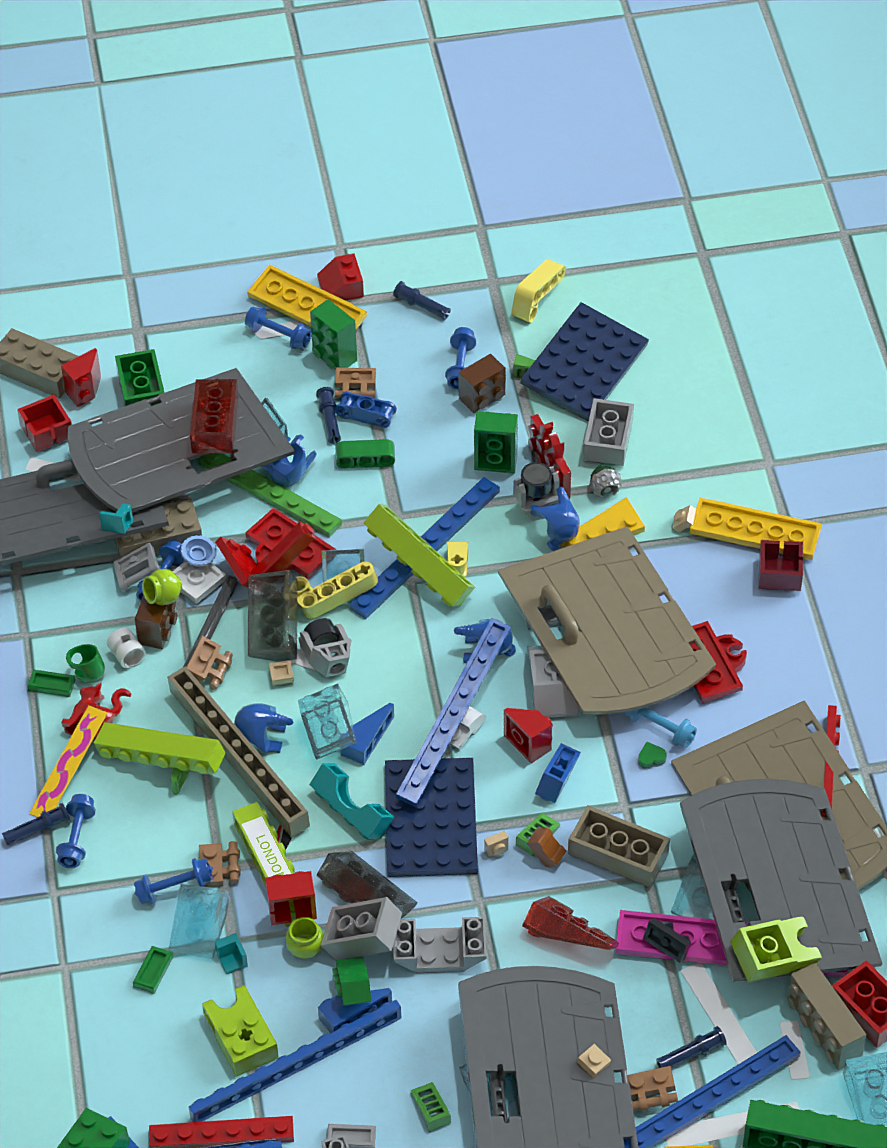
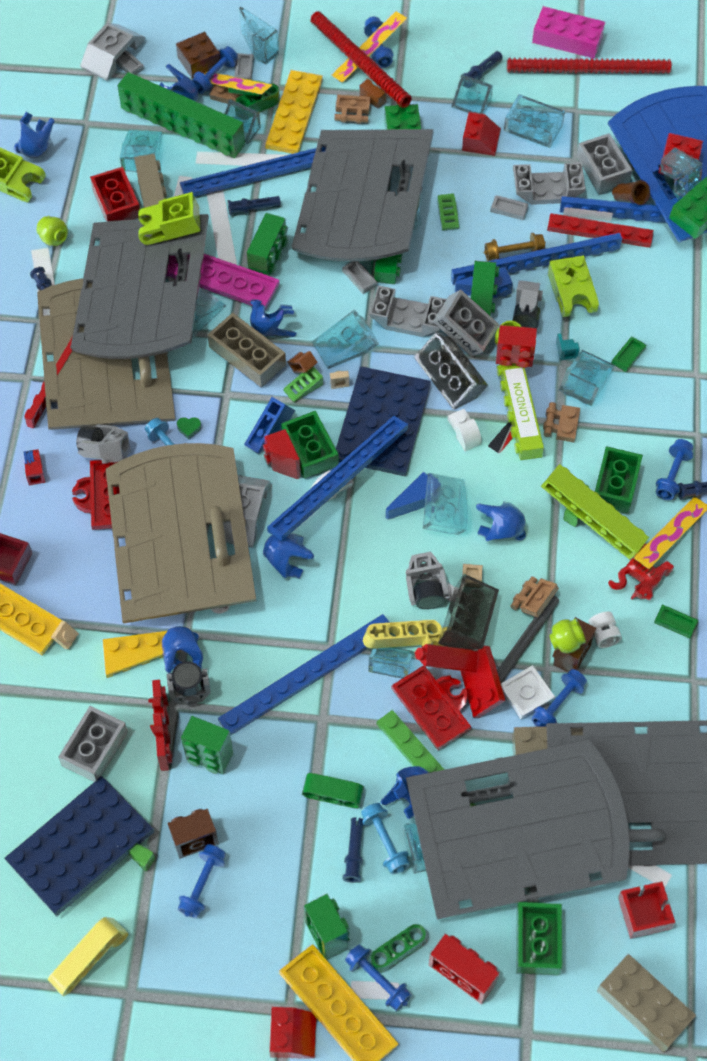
camera: 165 degrees left, 10 degrees up
red slope [61,348,101,407] -> none
green helmet [66,644,105,683] -> none
teal panel [99,503,133,534] -> none
light grey plate [114,542,160,592] -> none
blue piece [134,858,213,904] -> none
dark tan brick [167,666,310,838] -> none
light blue hat [180,535,217,567] -> none
clear red brick [190,379,238,454] -> none
teal arch [309,763,394,840] -> none
medium nougat plate [335,368,376,399] -> none
blue piece [335,391,397,428] -> none
lime brick [363,504,476,607] -> none
dark blue pin [393,281,451,320] -> none
light yellow piece [447,541,468,577] -> none
clear red wedge [522,896,619,950] -> none
tan plate [576,1044,611,1078] -> none
light grey piece [589,465,622,497] -> none
medium nougat plate [627,1066,678,1112] -> none
black tile [643,918,691,963] -> none
none -> red leg [23,449,46,486]
none -> light grey piece [76,424,131,464]
none -> green brick [246,213,288,276]
none -> blue piece [250,299,297,337]
none -> green brick [281,410,339,479]
none -> clear light blue slope [312,310,379,369]
none -> dark azure piece [361,803,410,874]
none -> green beam [371,924,426,973]
none -> red brick [428,934,499,1005]
none -> white brick [447,409,482,451]
none -> pearl gold piece [483,233,546,261]
none -> piece [512,280,543,328]
none -> green brick [595,446,643,514]

